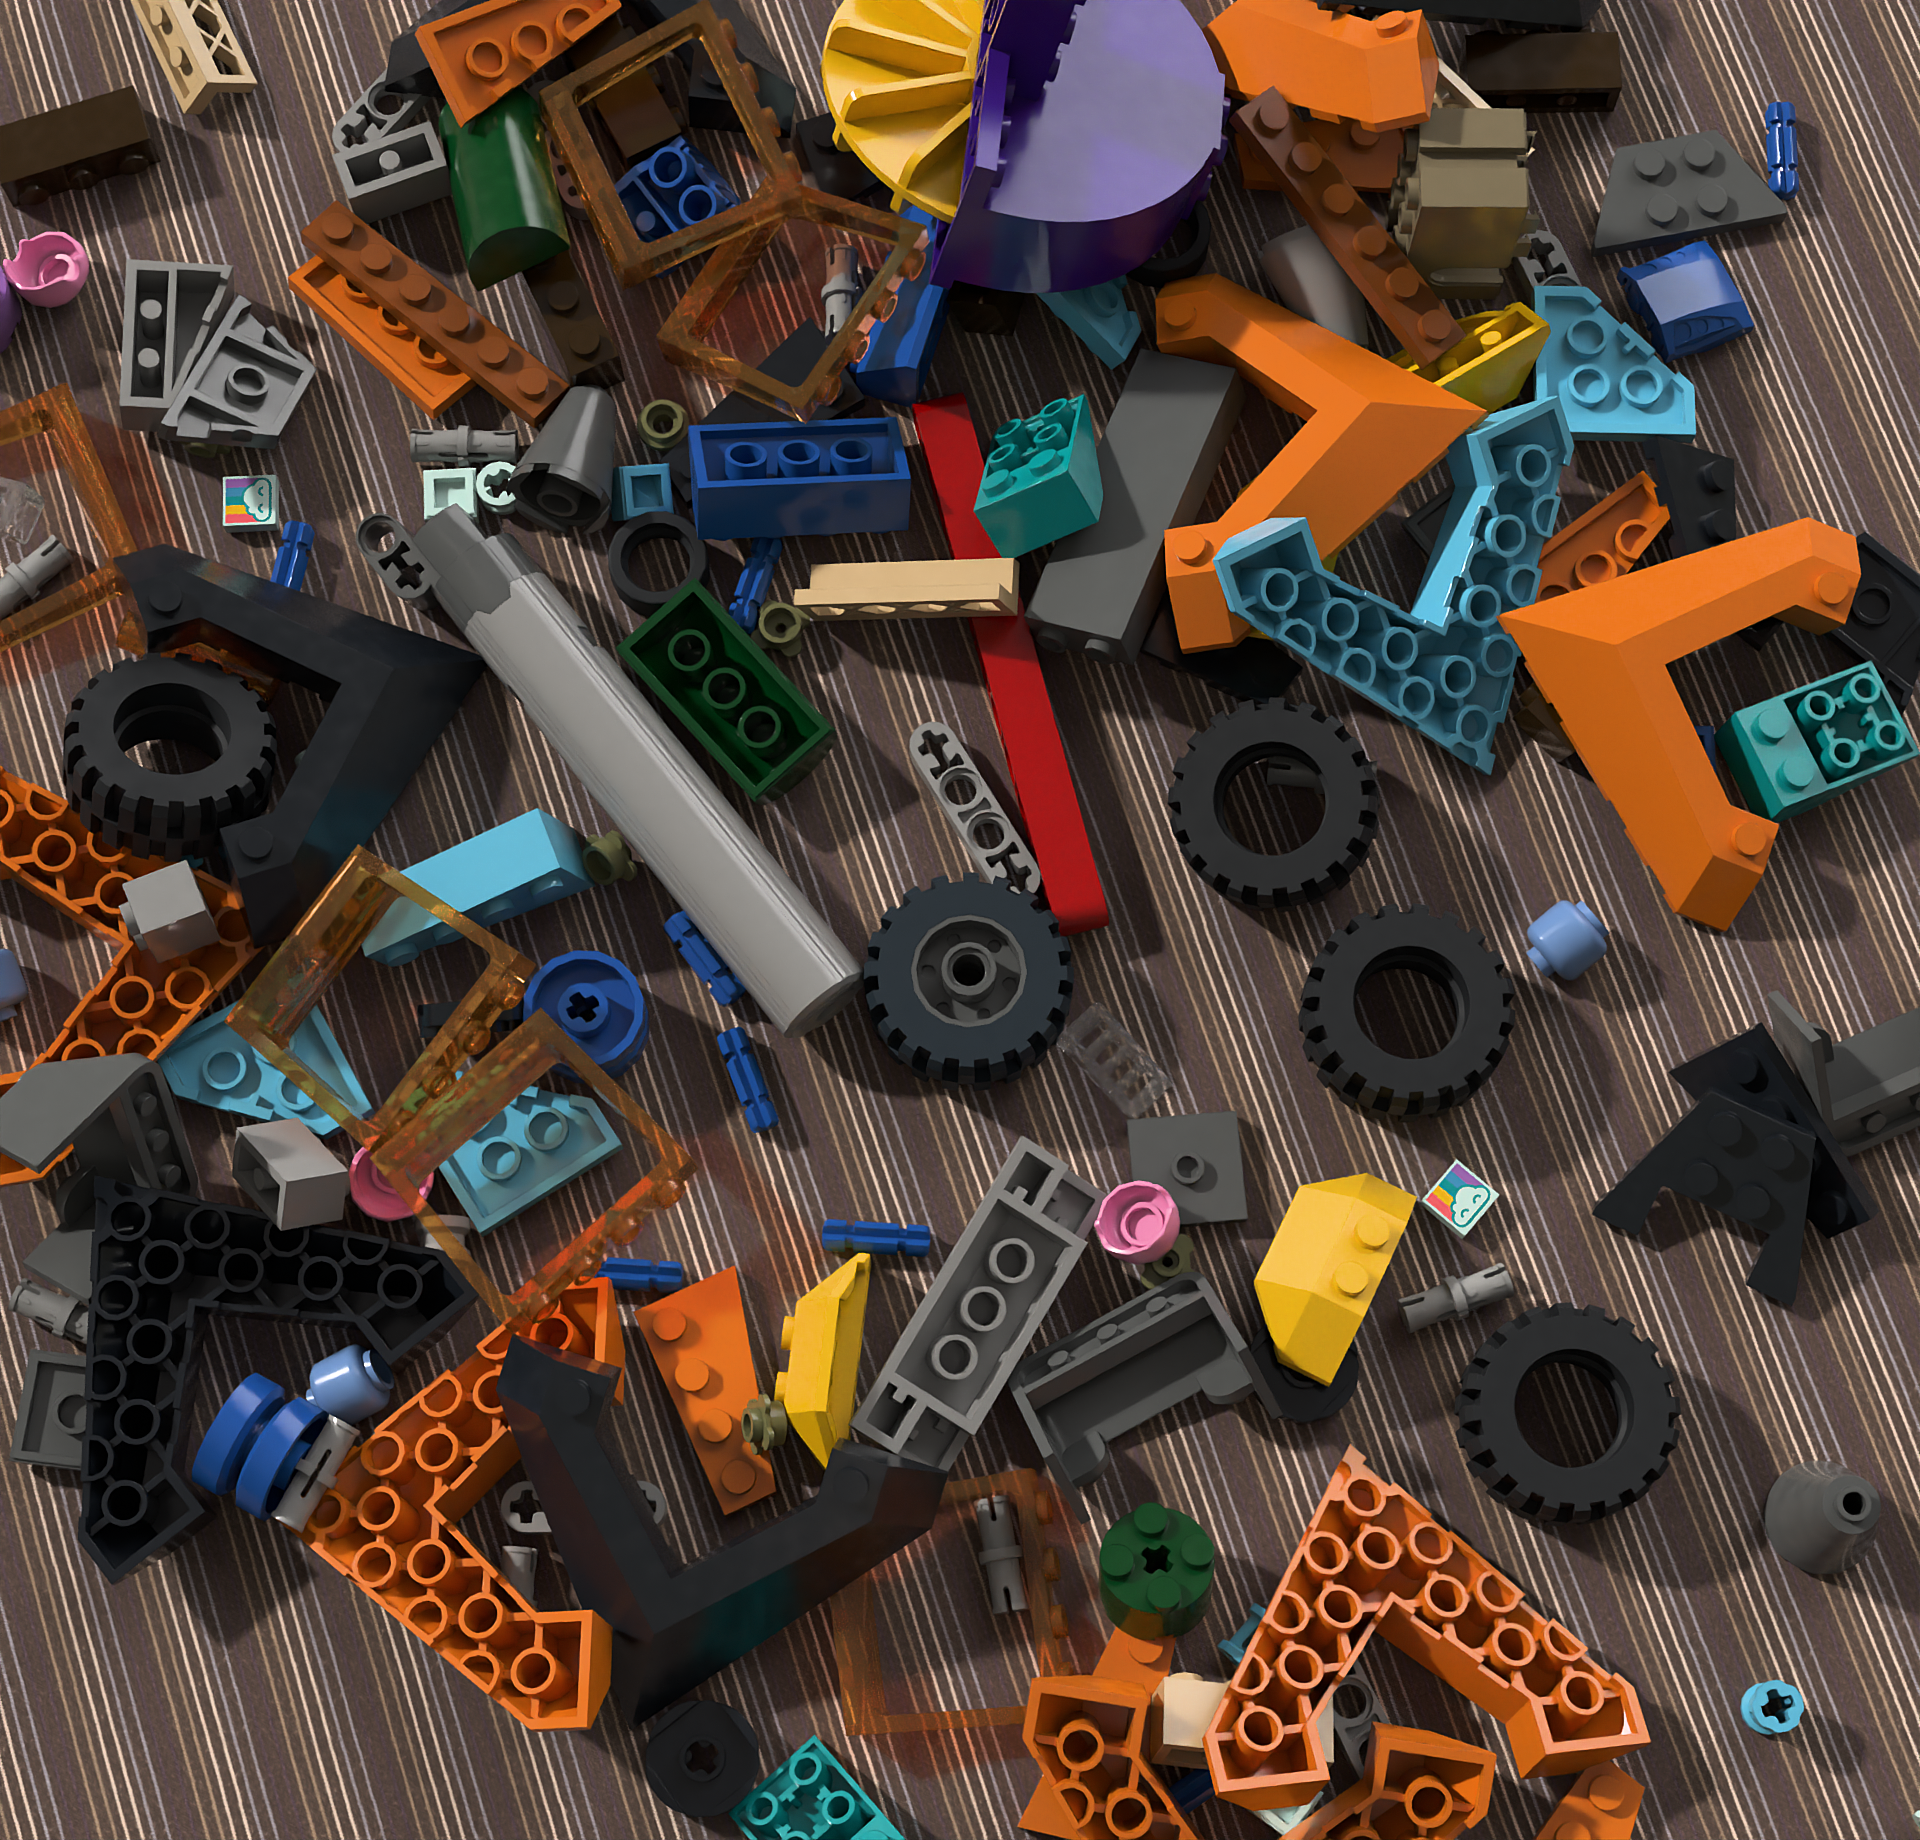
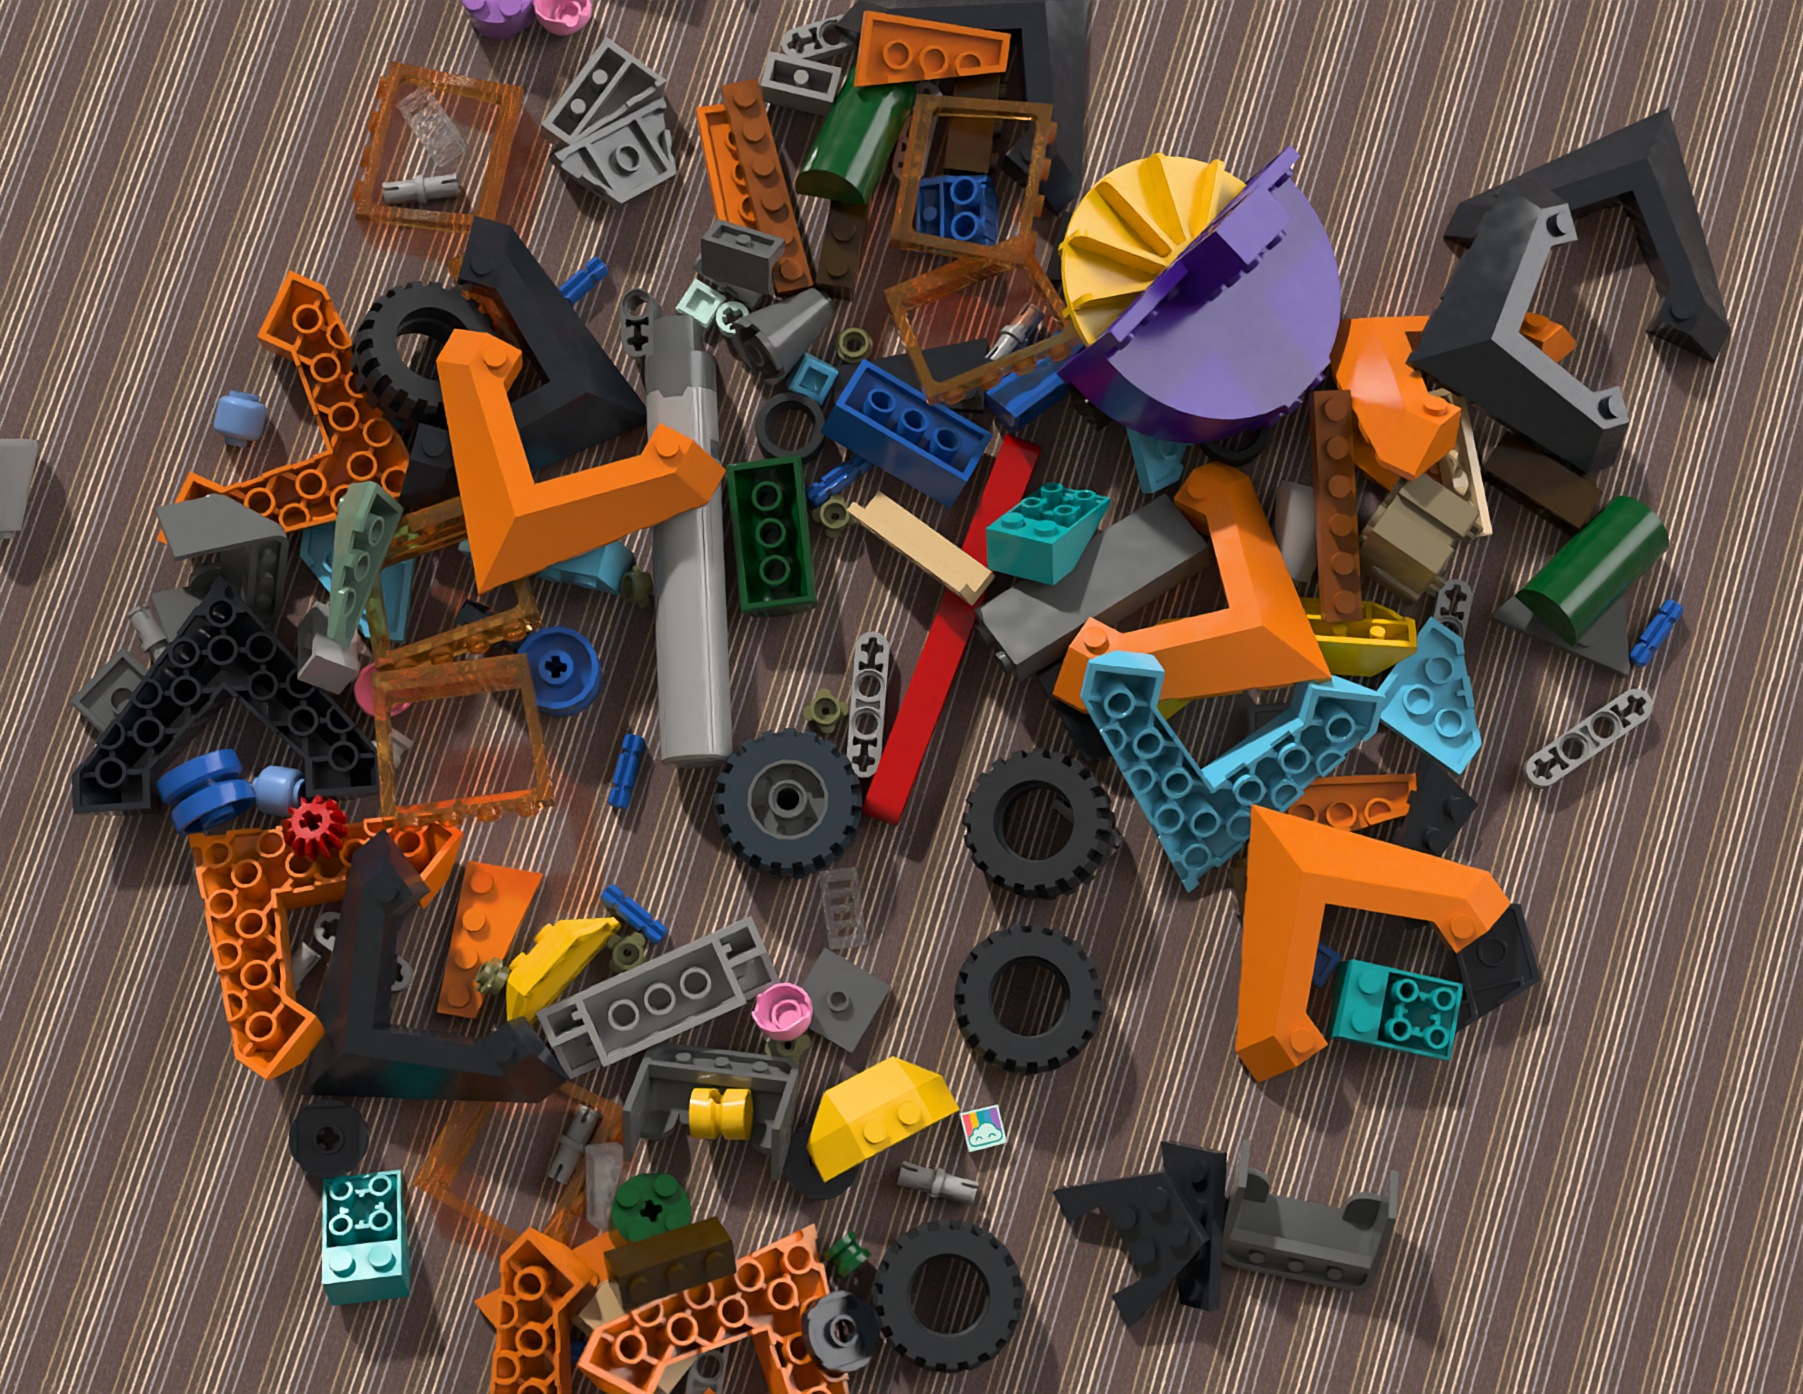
camera: 35 degrees right, 5 degrees up
light grey brick [119,860,221,964] -> none
tile [223,475,279,533] -> none
light grey pin [271,1414,361,1533] -> none
medium azure plate [394,1067,623,1237] -> none
blue axle [573,1255,684,1293] -> none
blue axle [663,911,746,1007] -> none
medium blue head [1526,900,1609,980] -> none
blue slope [1616,240,1754,364] -> none
none -> red gear [281,794,349,863]
none -> sand green wedge [327,481,404,649]
none -> orange wedge [436,329,726,596]
none -> clear slope [585,1142,623,1229]
none -> dark brown brick [603,1216,737,1310]
none -> olive plate [607,932,647,973]
none -> yellow wheel [689,1088,754,1140]
none -> dark grey panel [701,219,785,295]
none -> black plate [801,1291,880,1373]
none -> olive plate [803,689,848,734]
none -> dark green wheel [822,1230,872,1280]
none -> dark green brick [1514,496,1669,647]
none -> light grey beam [1523,689,1653,789]

